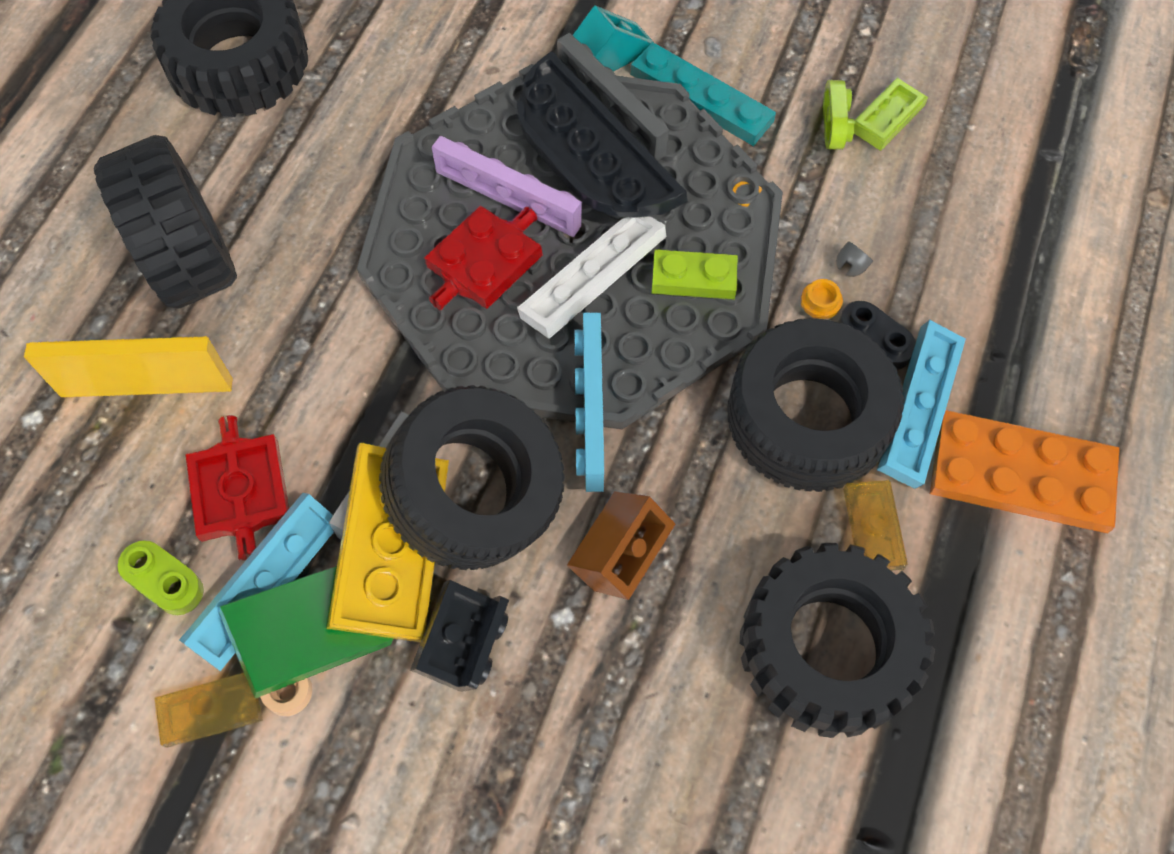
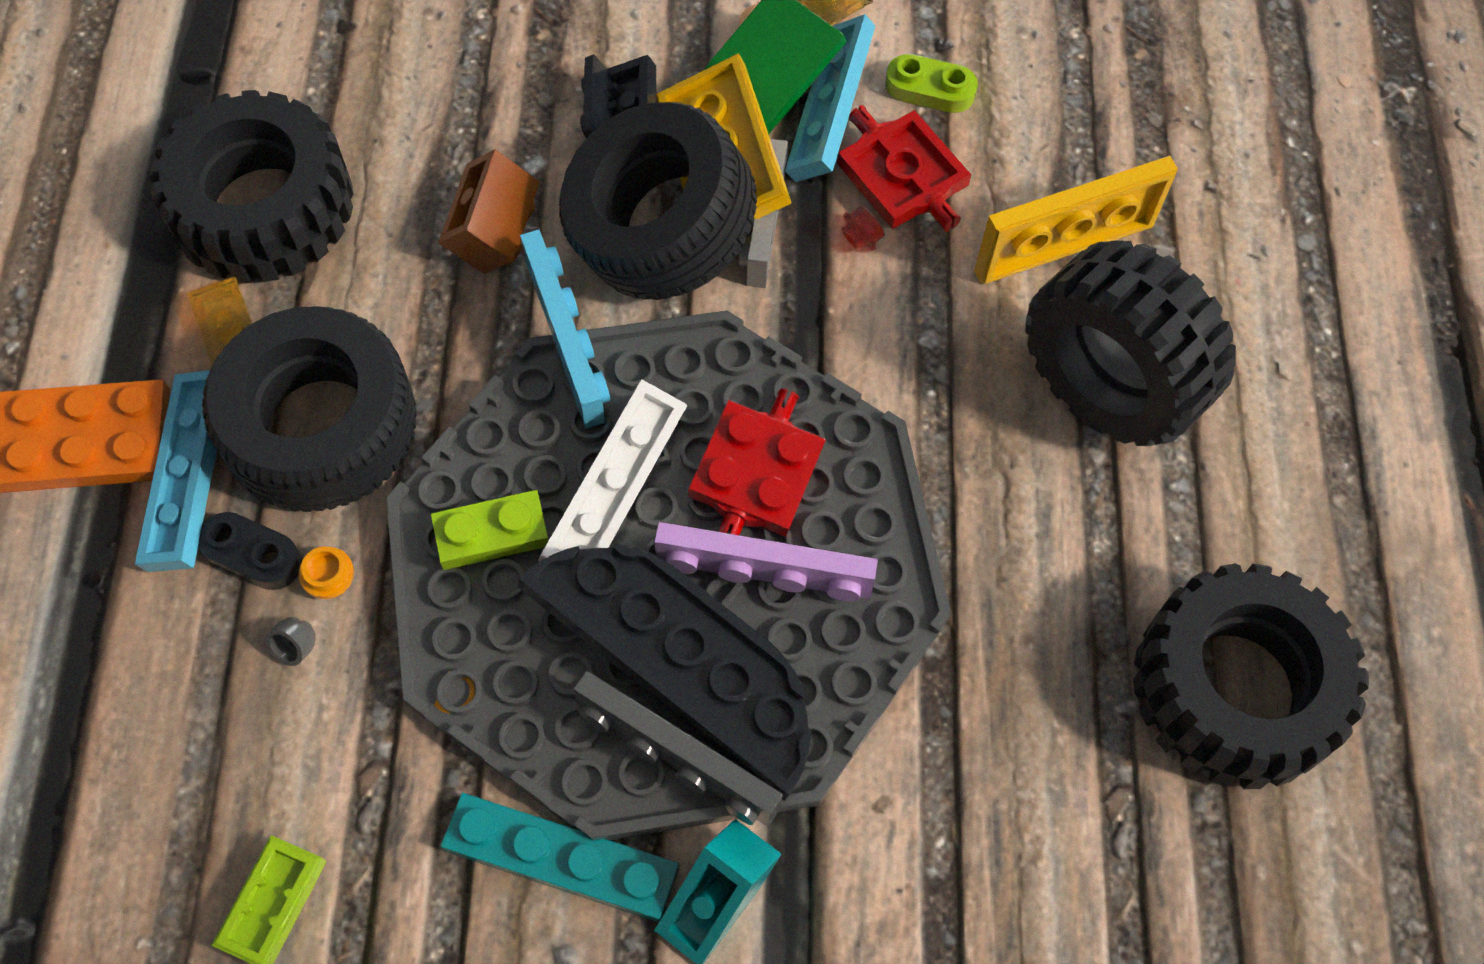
camera: 160 degrees right, 0 degrees up
lime plate [823,80,854,150] -> none
none -> clear red plate [841,206,885,251]

